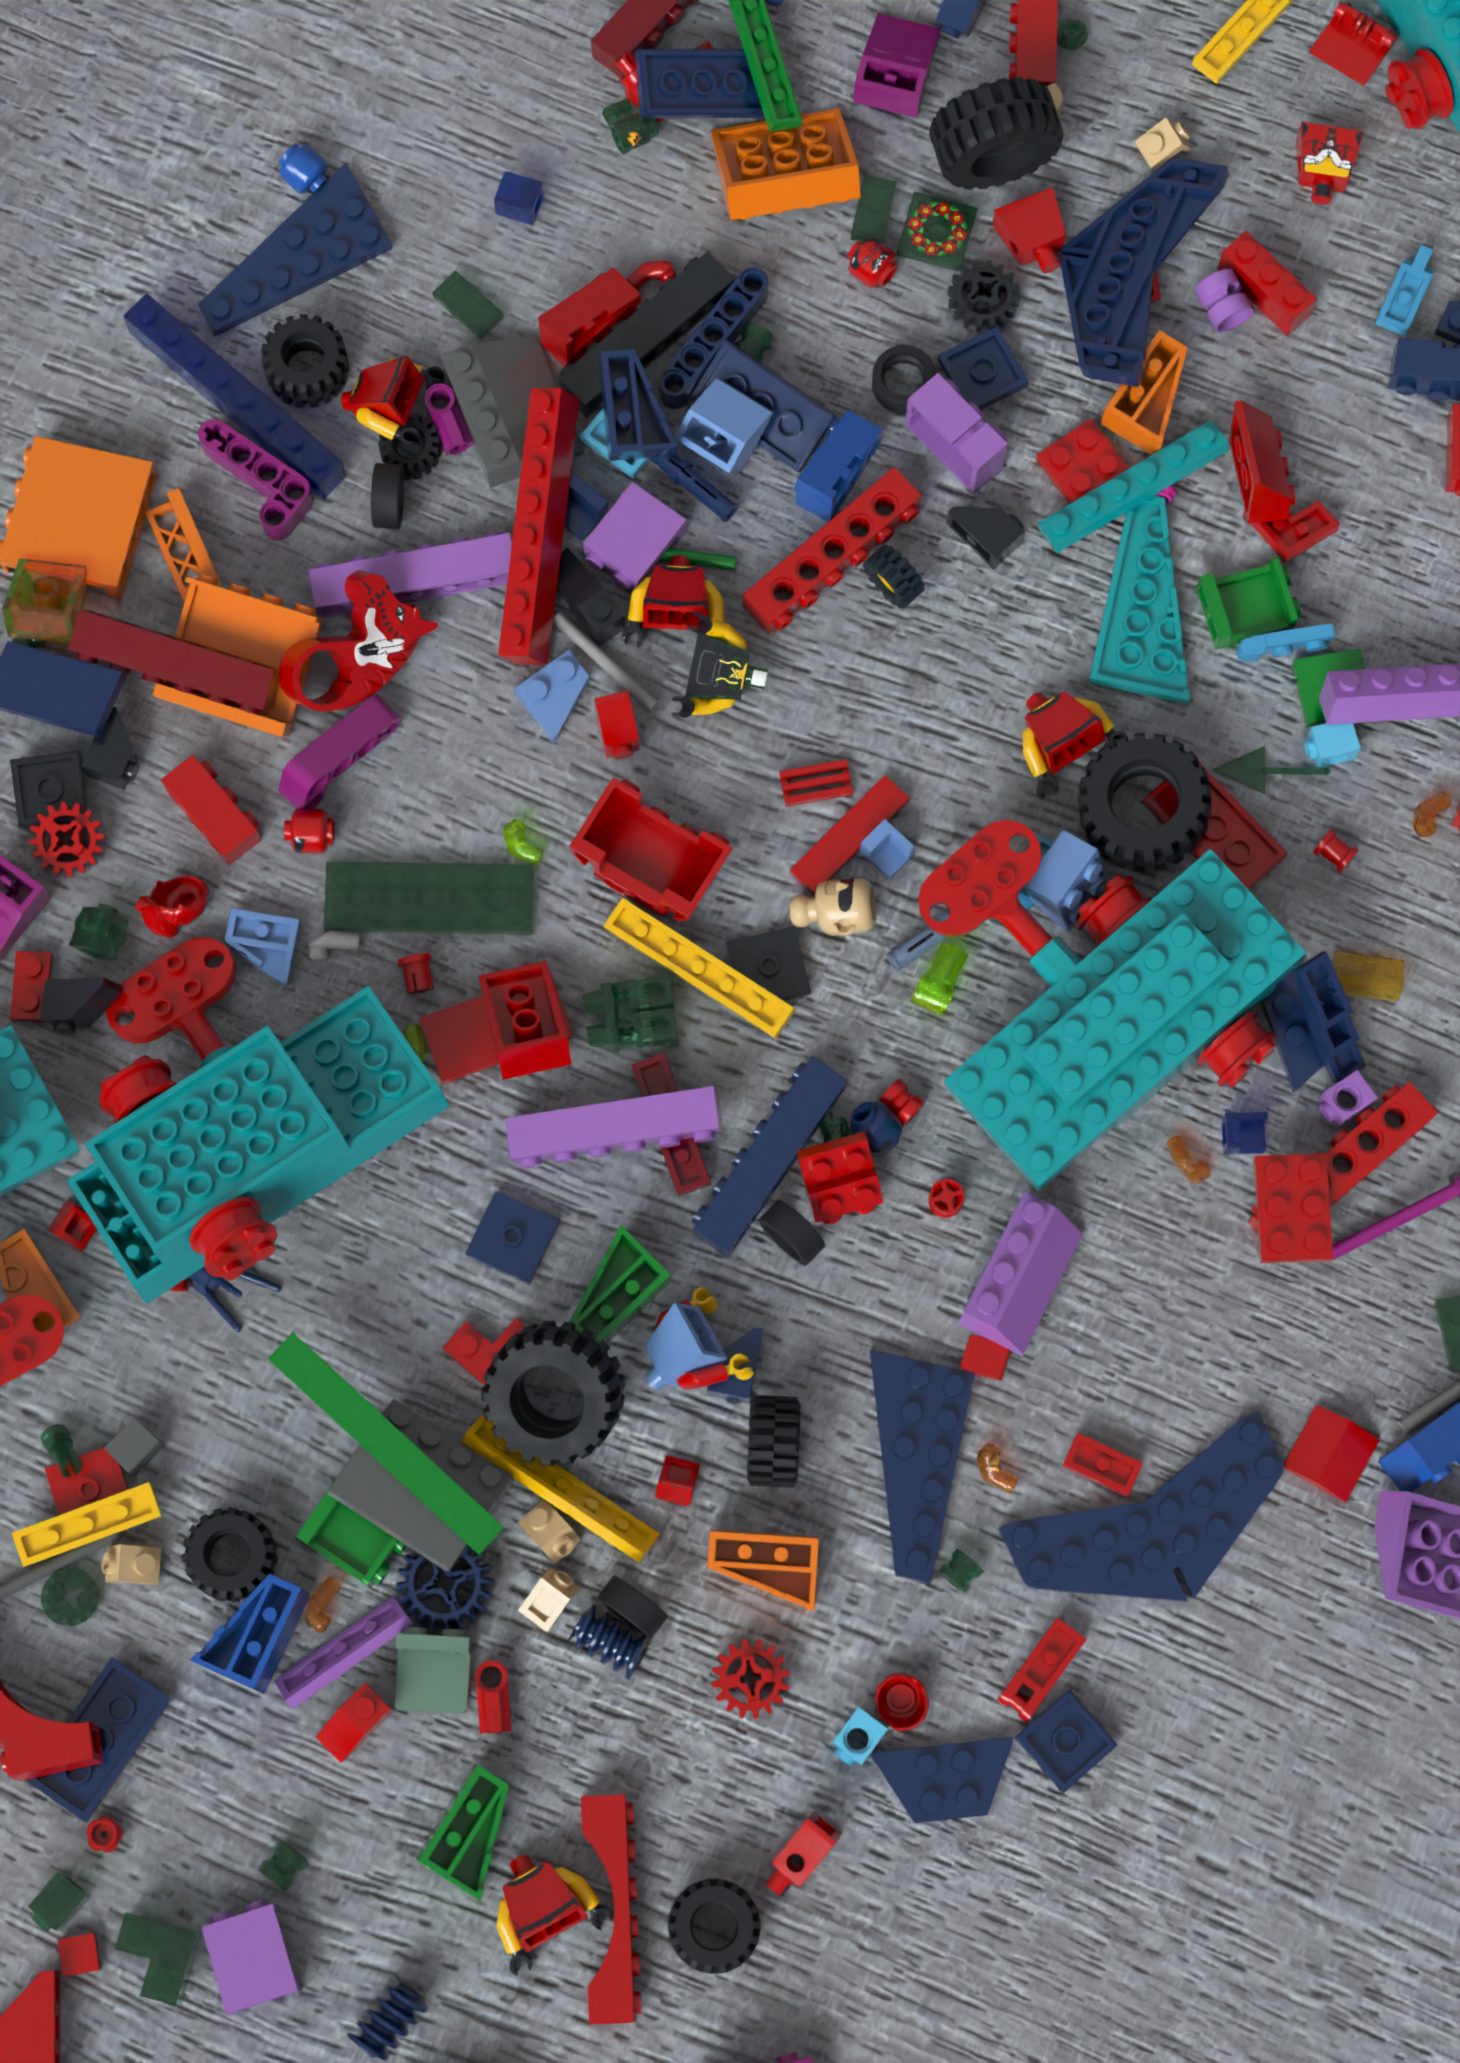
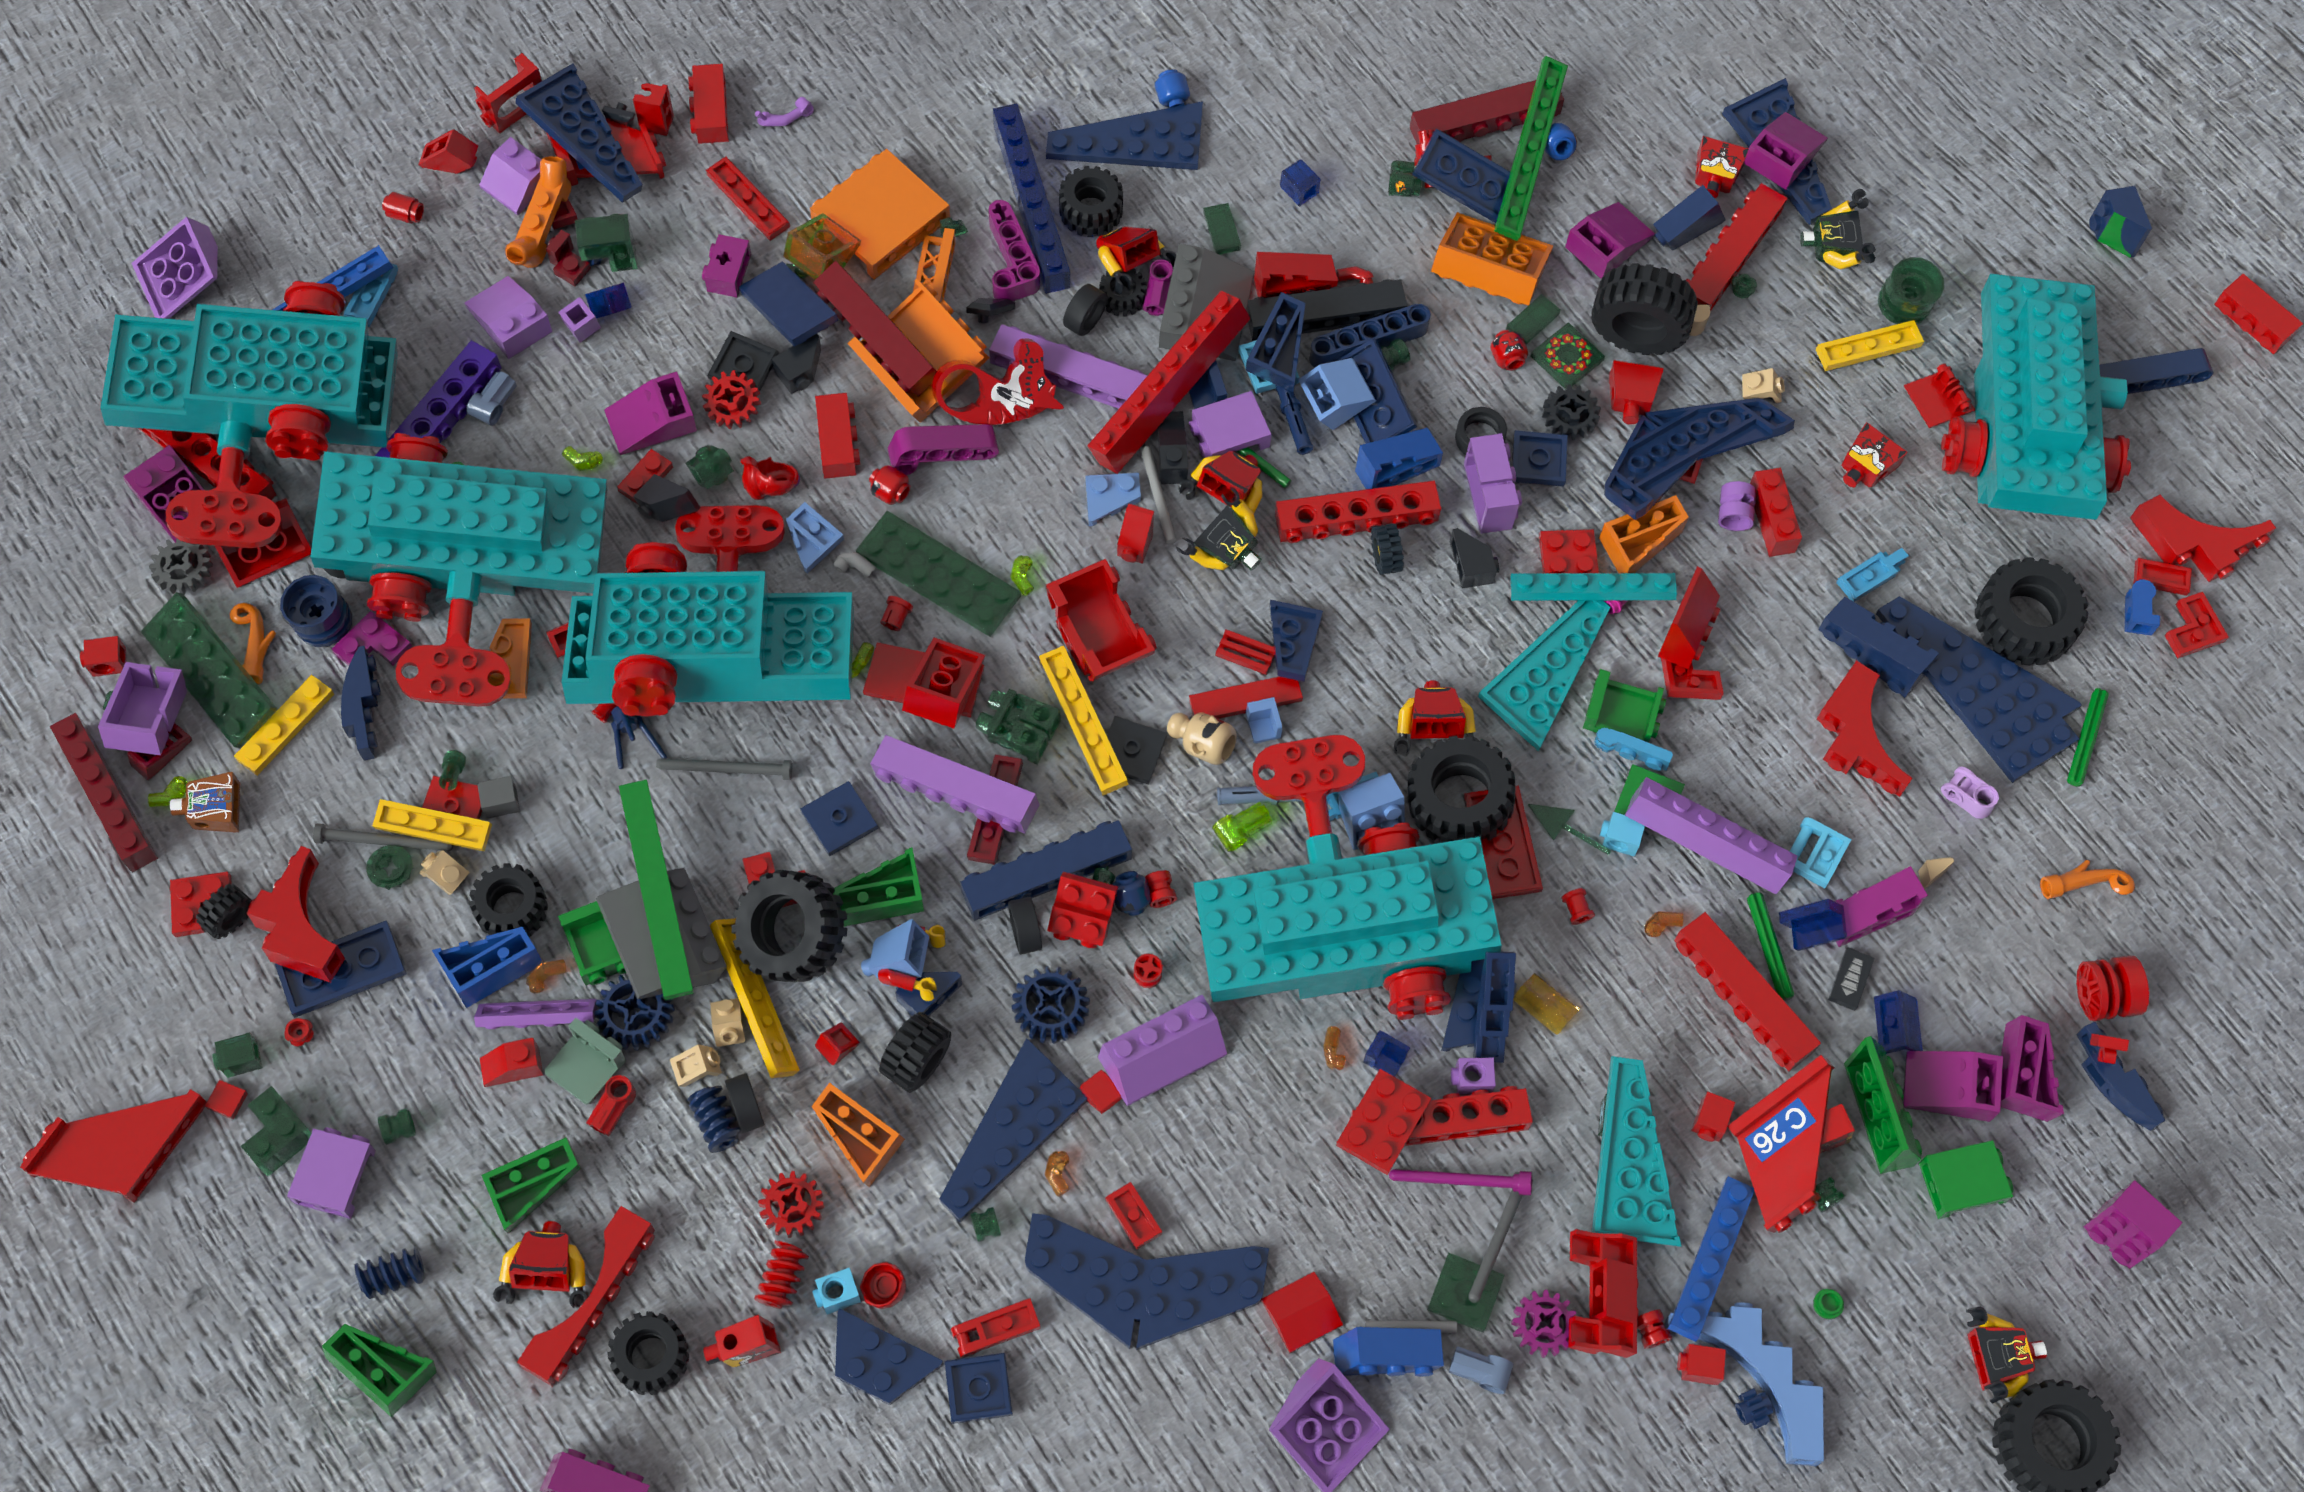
camera: 30 degrees right, 10 degrees down
none -> dark grey bar [656,758,792,780]
none -> red piece [754,1240,809,1309]
none -> clear green tile [940,218,968,238]
none -> black piece [966,298,1015,323]
none -> dark blue gear [1012,966,1090,1044]
none -> dark blue wing [1269,599,1323,682]

